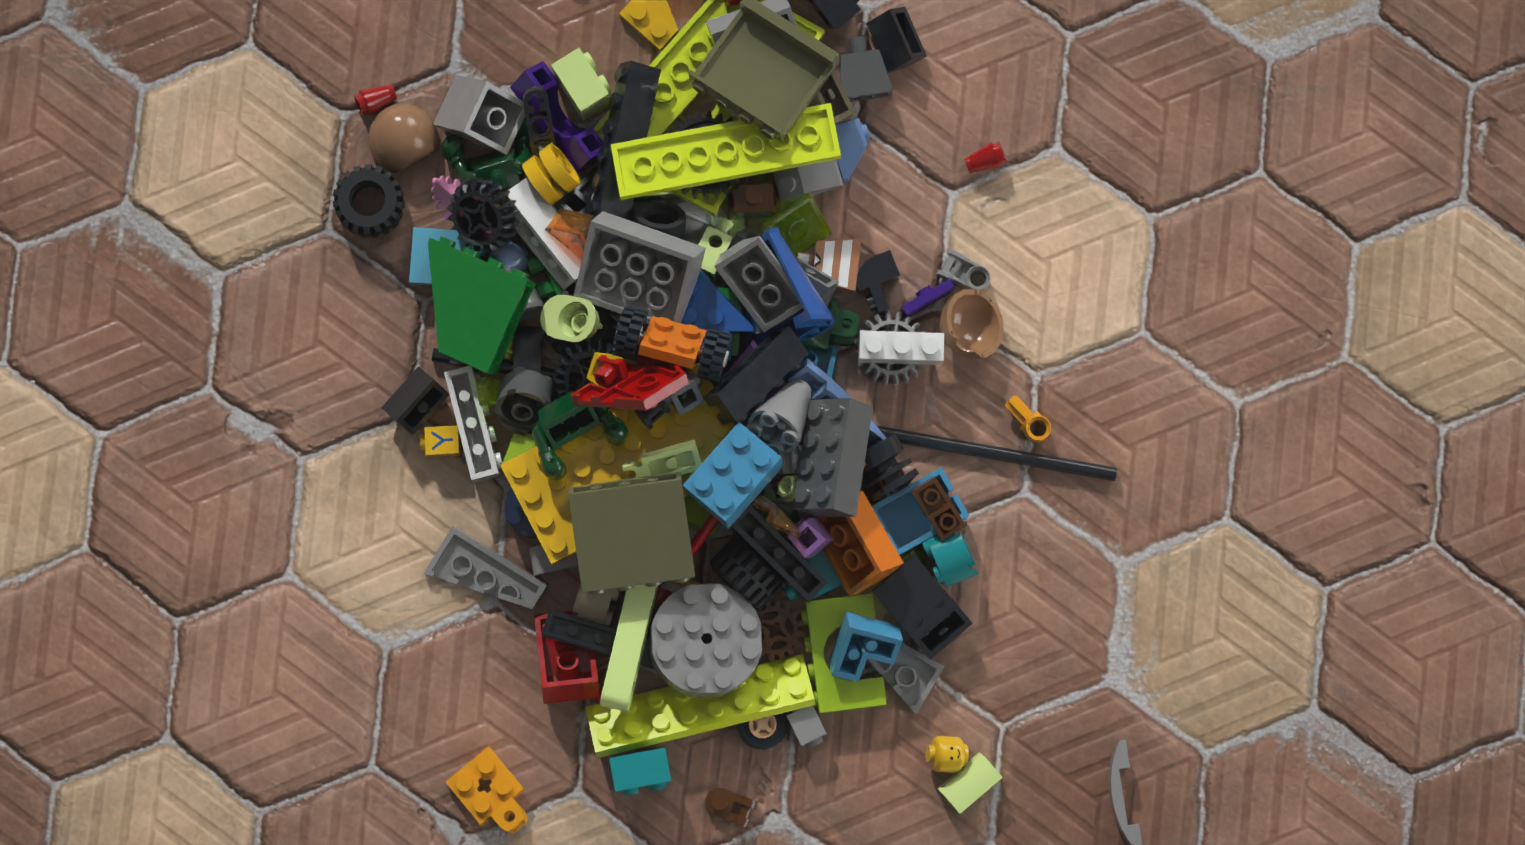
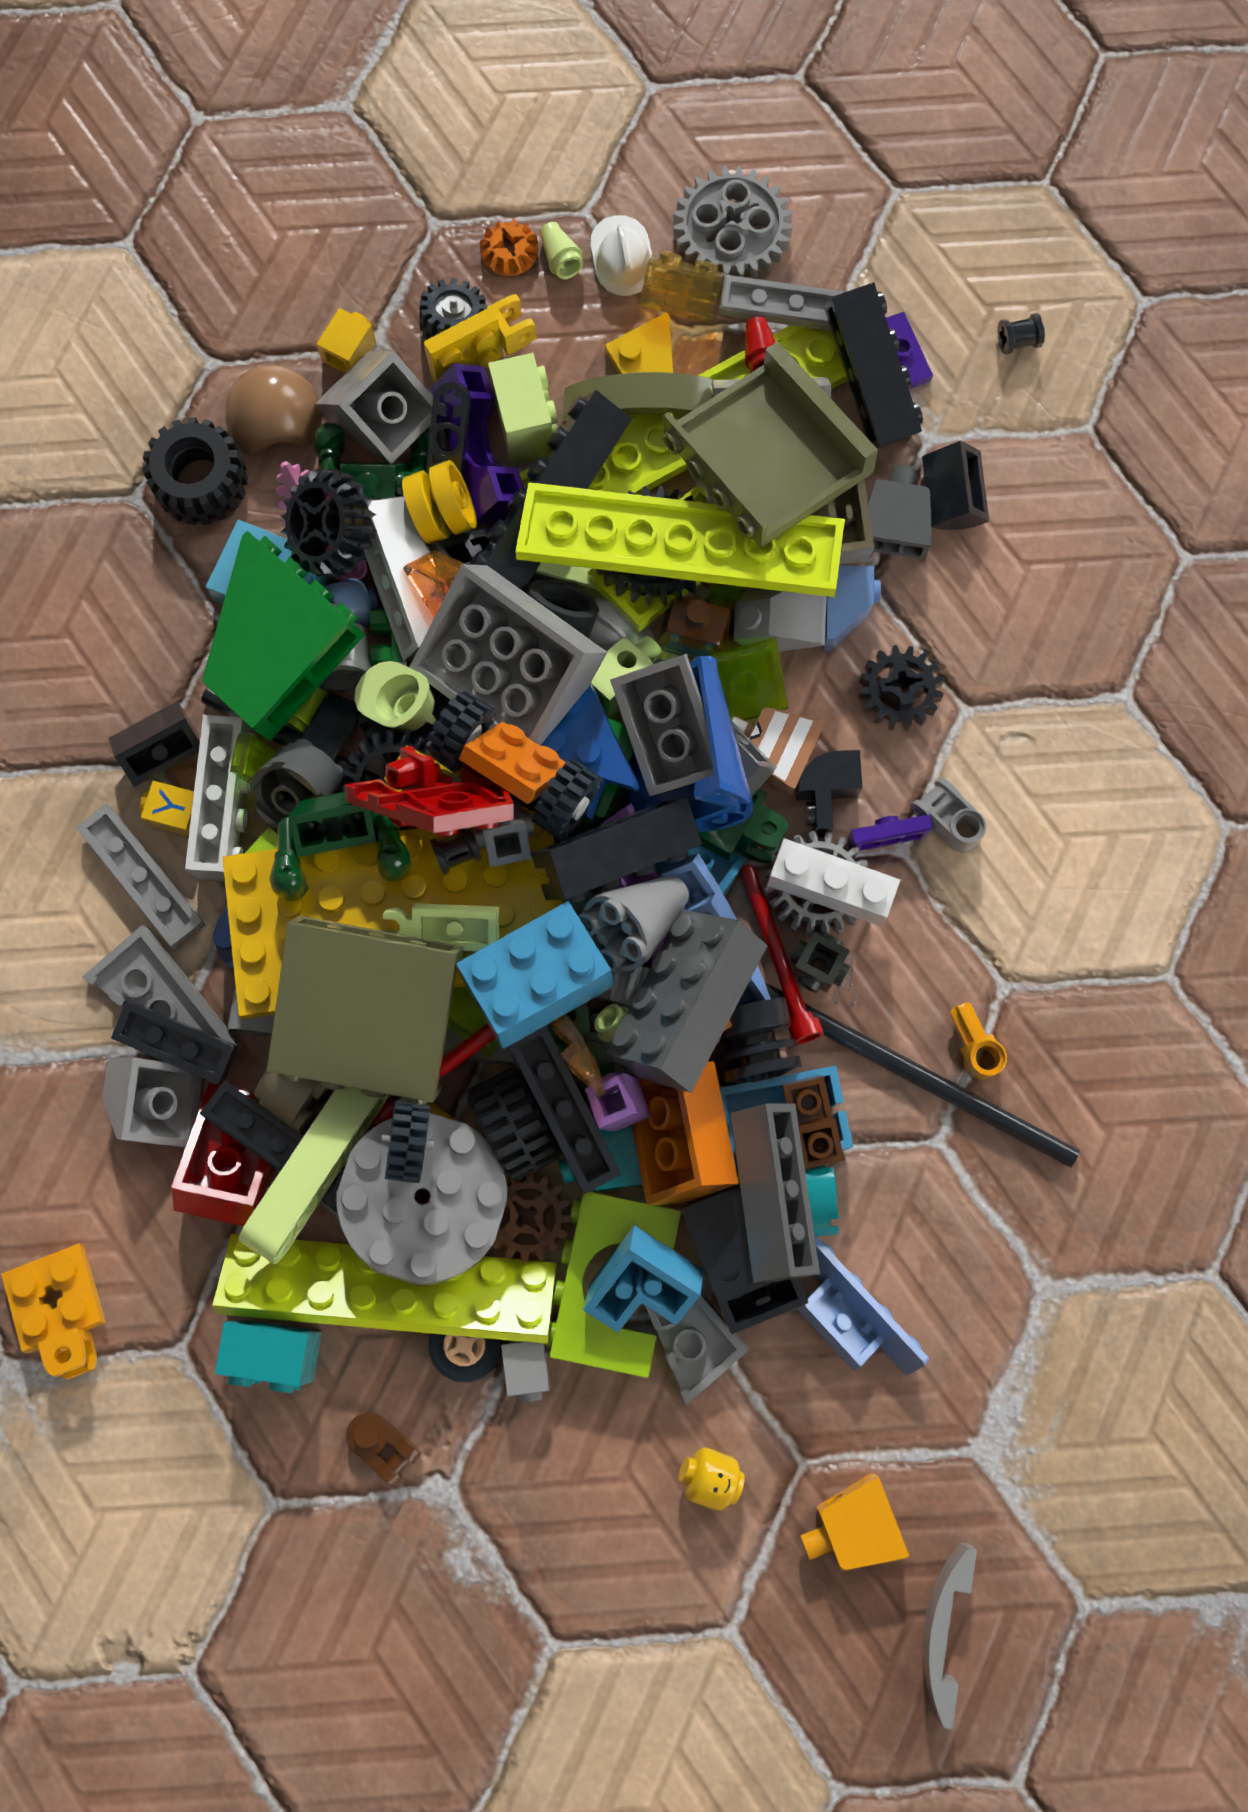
camera: 25 degrees right, 5 degrees down
red cone [354,84,397,116] -> none
yellowish green brick [937,752,1003,814] -> none
medium nougat cylinder [939,289,1004,359] -> none
red cone [964,142,1007,173] -> none
none -> light grey plate [76,803,206,949]
none -> light grey slope [102,1057,202,1148]
none -> black plate [111,1001,239,1084]
none -> yellow brick [316,308,377,374]
none -> black wheel [381,1101,434,1183]
none -> black wheel [419,278,487,340]
none -> yellow plate [423,294,537,383]
none -> olive slope [563,372,712,425]
none -> dark grey brick [730,1104,820,1283]
none -> red piece [740,864,824,1045]
none -> pearl dark grey brick [789,932,850,993]
none -> medium blue bracket [796,1237,929,1375]
none -> light orange torso [800,1472,909,1570]
none -> black gear [858,645,944,731]

